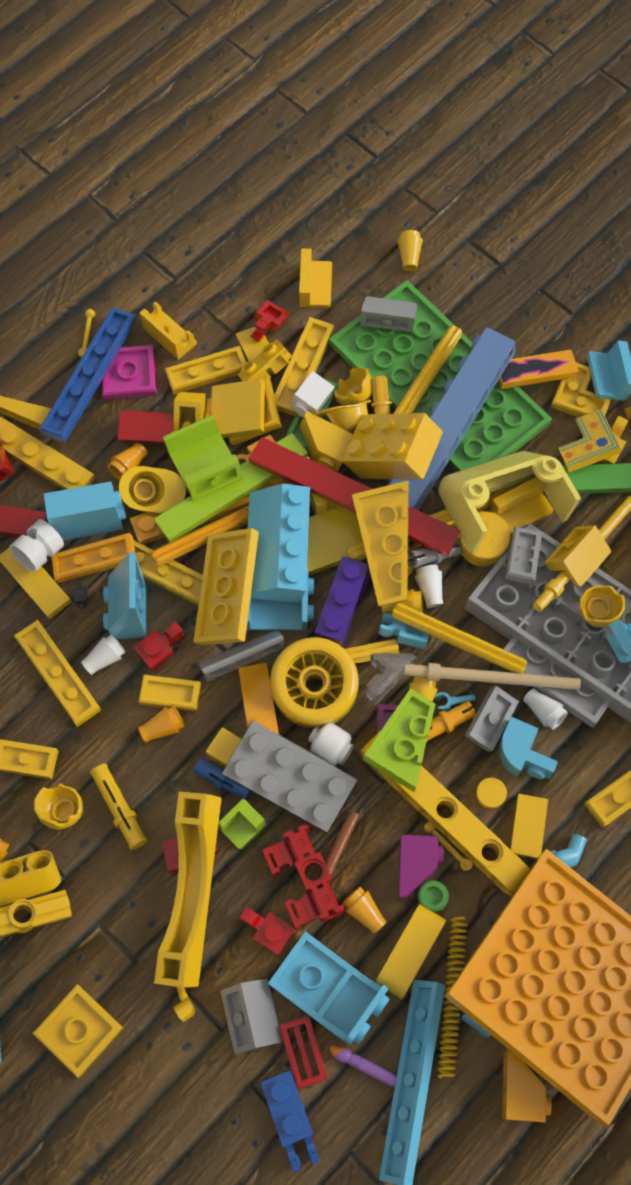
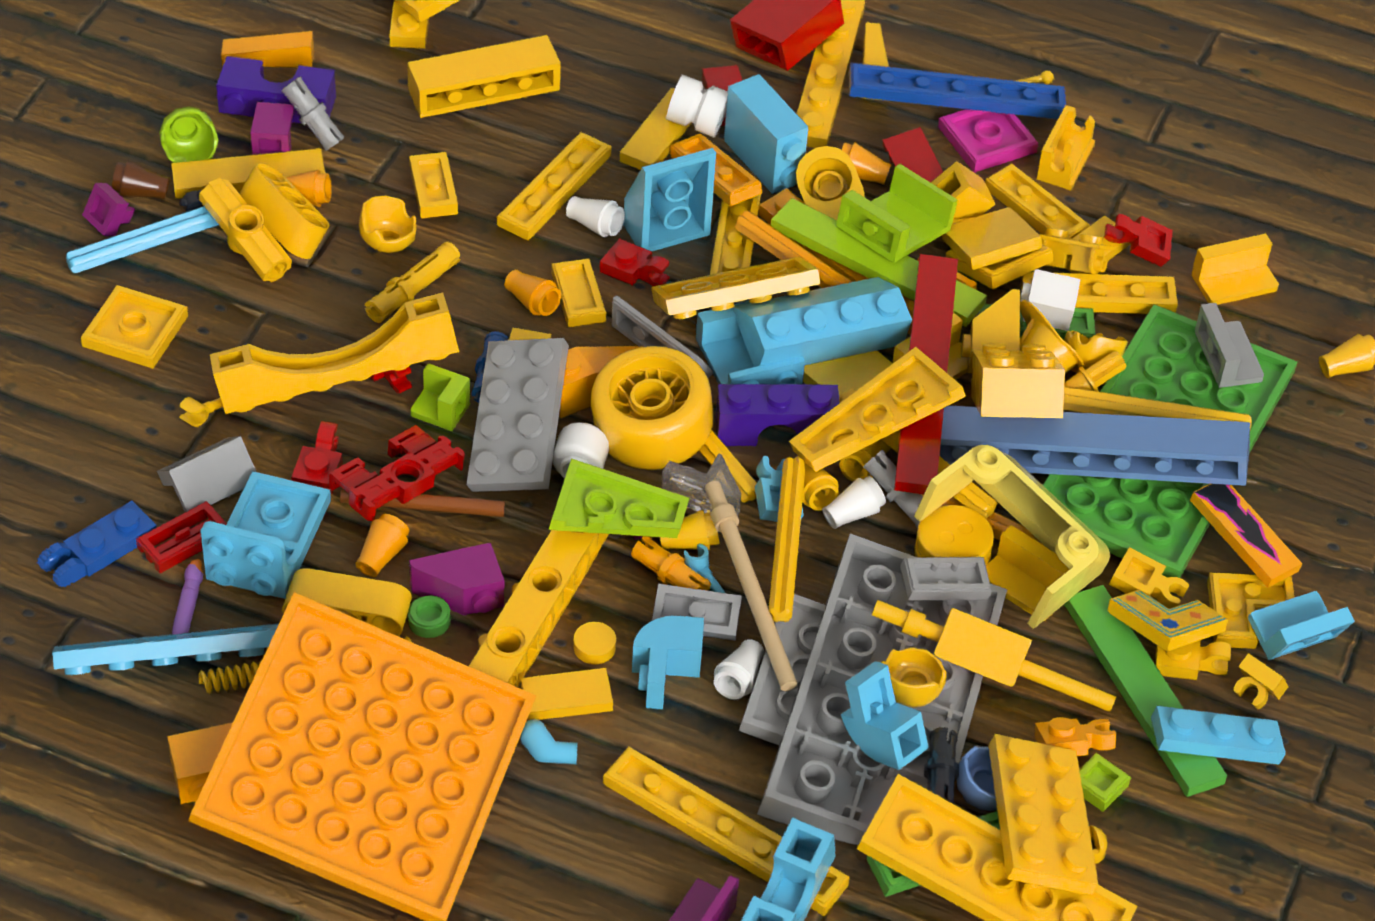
camera: 65 degrees right, 20 degrees down
none -> yellow plate [1109,547,1189,609]

